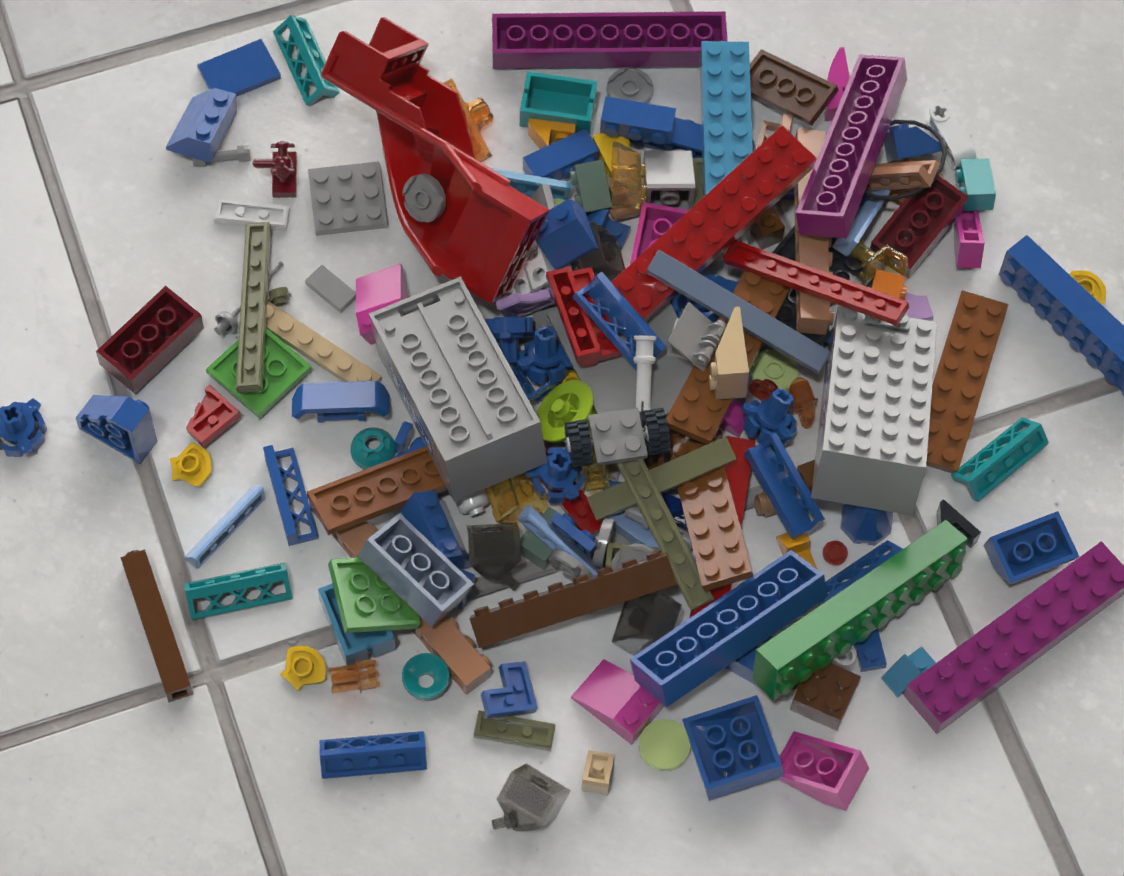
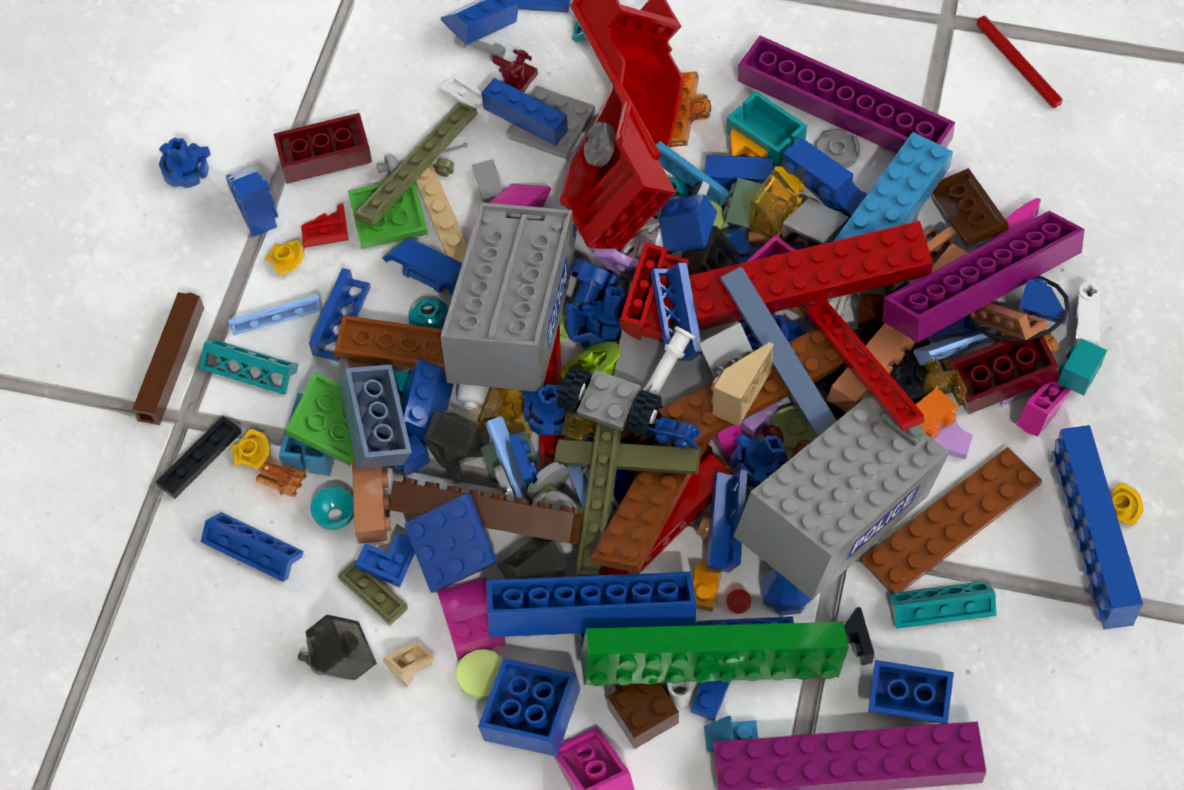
camera: 40 degrees right, 5 degrees down
none -> black plate [156,416,242,499]
none -> blue plate [404,494,498,593]
none -> blue brick [481,78,568,146]
none -> blue hinge [647,417,700,449]

